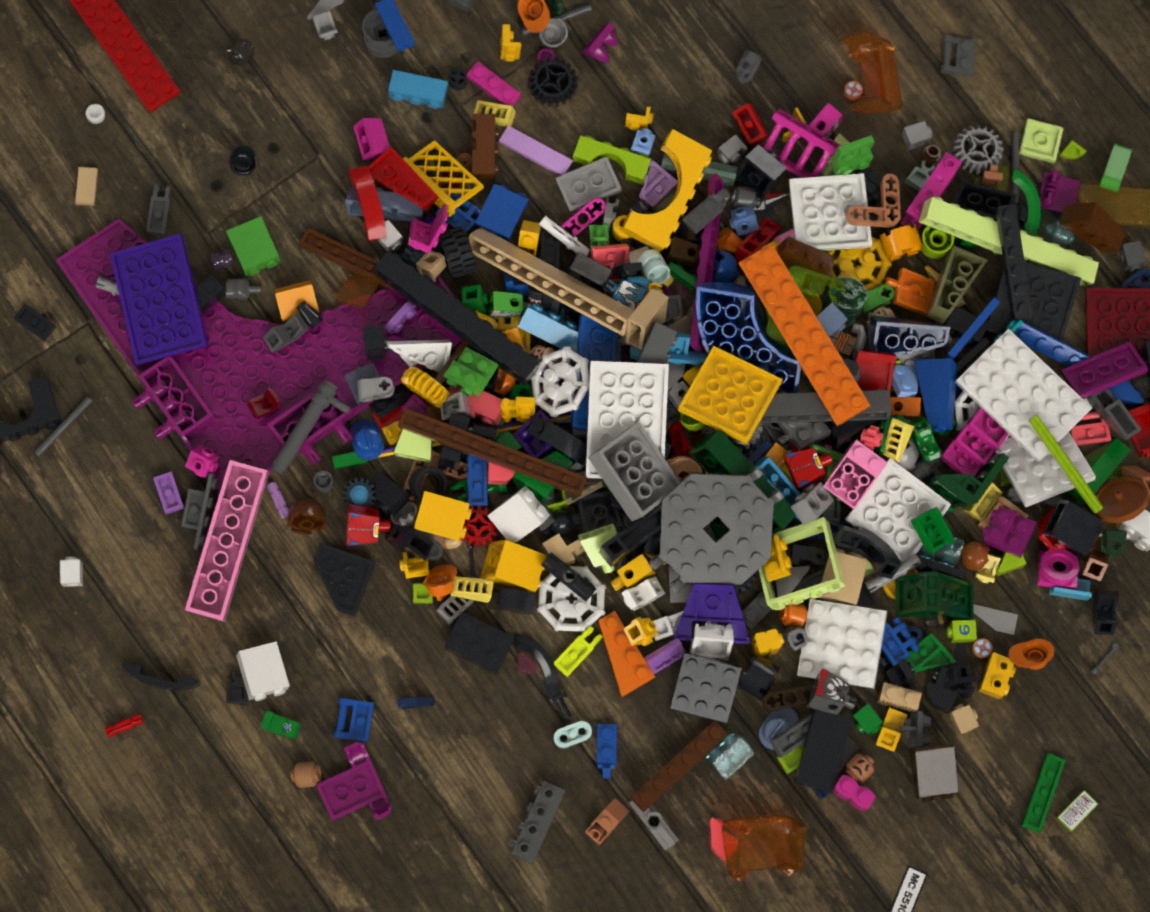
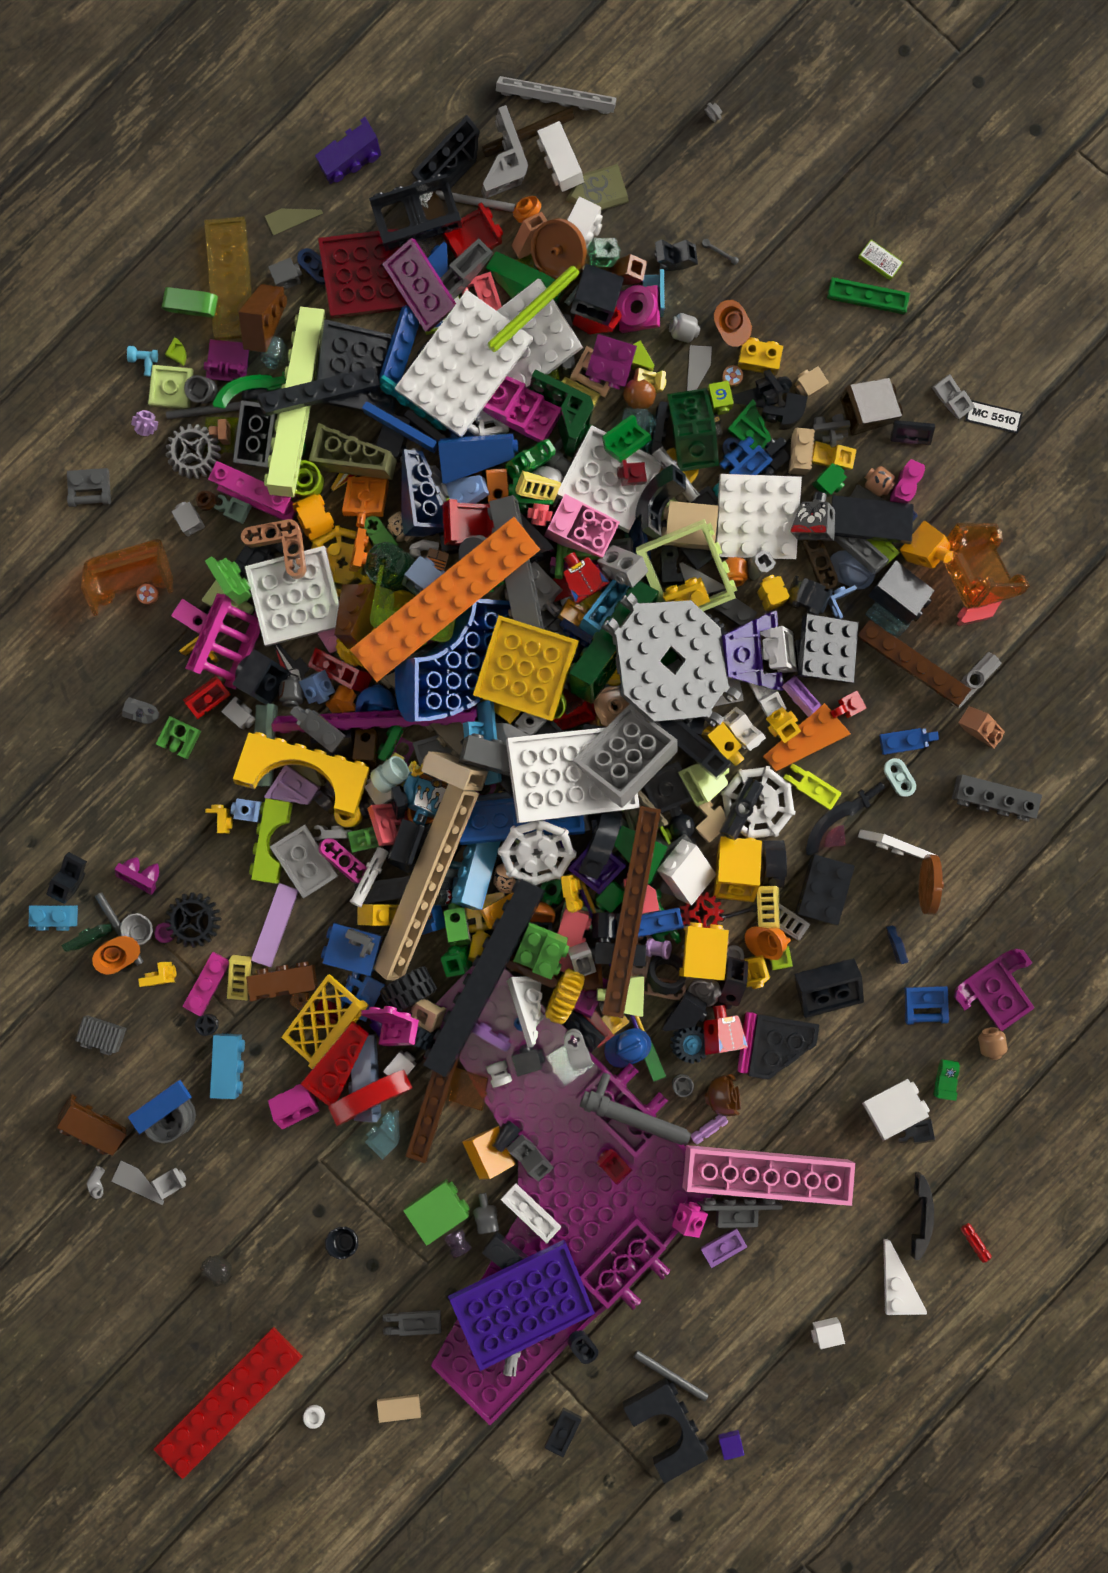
camera: 90 degrees left, 10 degrees up
none -> medium azure piece [127,346,158,377]
none -> lavender gear [131,410,158,436]
none -> bright green brick [156,716,201,759]
none -> dark grey wheel [184,375,218,404]
none -> dark grey bracket [345,928,375,958]
none -> orange plate [349,528,369,572]
none -> clear light blue slope [365,1109,399,1160]
none -> white wheel [486,1060,512,1087]
none -> white plate [501,1183,561,1243]
none -> black plate [567,1330,598,1364]
none -> dark red bracket [617,460,647,486]
none -> lavender bush [646,938,672,959]
none -> light grey head [669,313,700,343]
none -> dark pink axle [737,1012,757,1074]
none -> black slope [794,958,864,1018]
none -> light blue bracket [828,585,857,619]
none -> plate [830,691,866,719]
none -> white wing [858,829,936,859]
none -> brick [868,561,935,626]
none -> white wing [883,1239,927,1315]
none -> black plate [890,420,935,445]
none -> light orange torso [900,521,953,569]
none -> dark orange piece [919,854,944,915]
none -> light grey slope [931,375,975,419]

